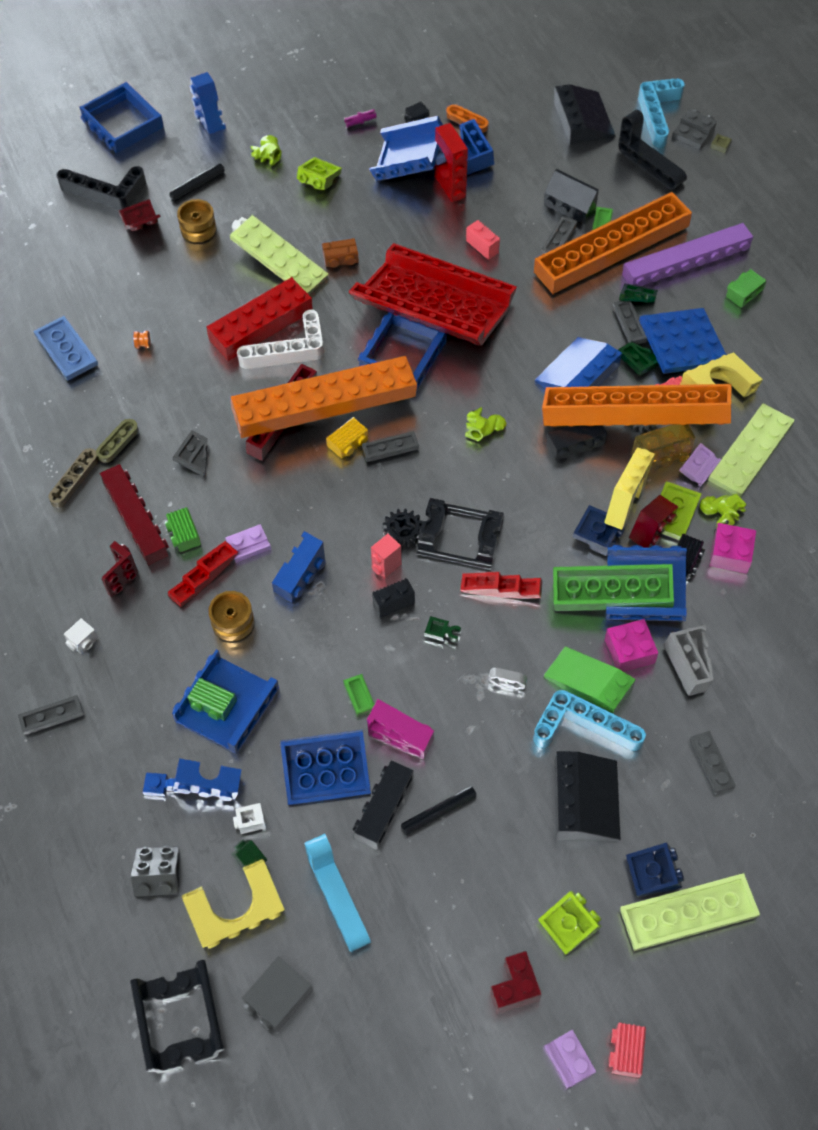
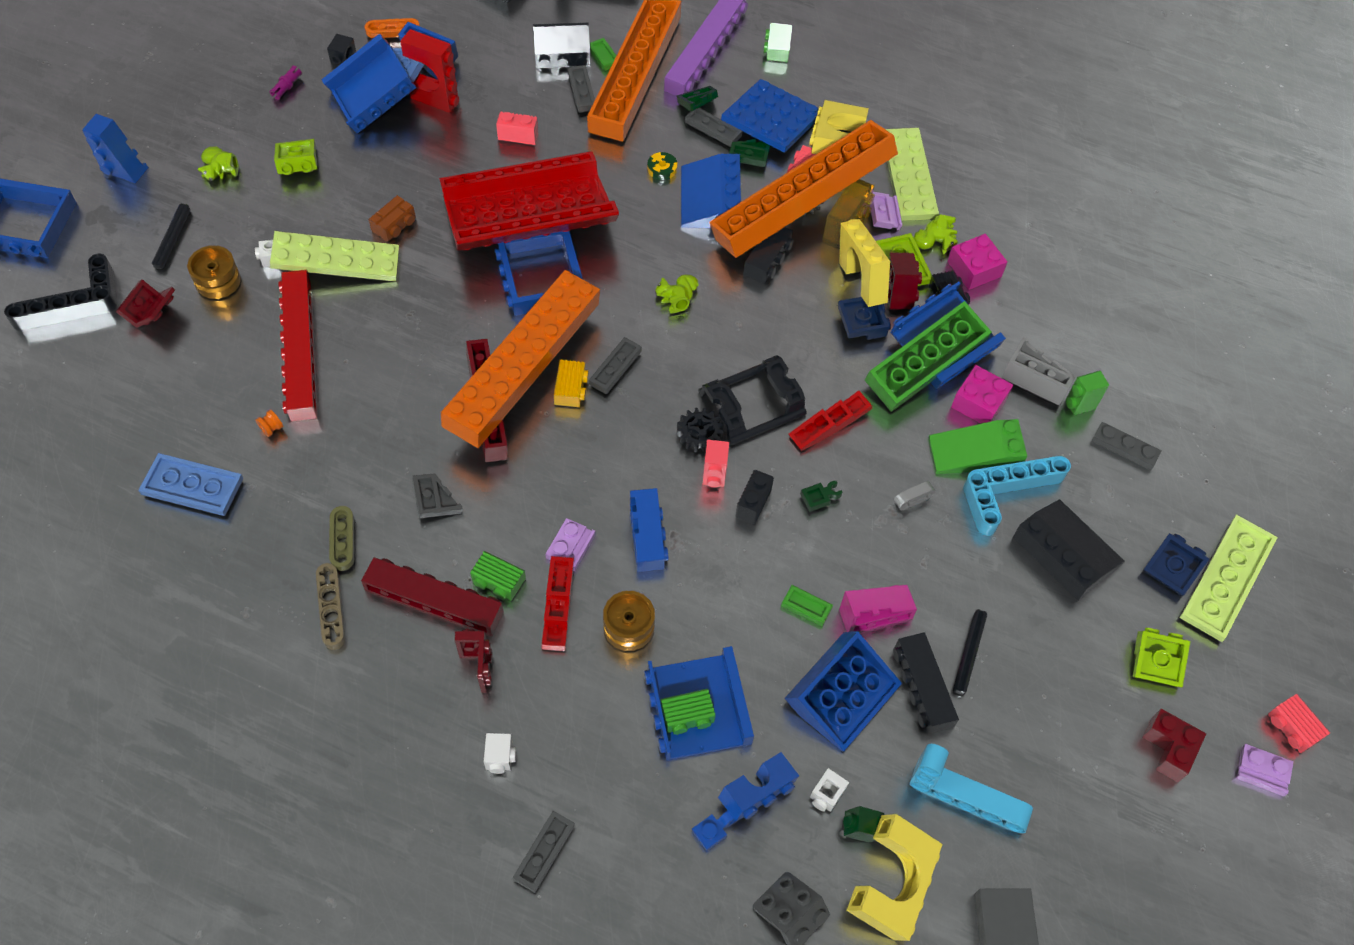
camera: 45 degrees left, 0 degrees up
red brick [206,277,313,361] -> none
white beam [237,310,324,369] -> none
none -> red brick [278,270,317,422]
none -> piece [647,152,678,180]
none -> bright green brick [1066,371,1109,416]

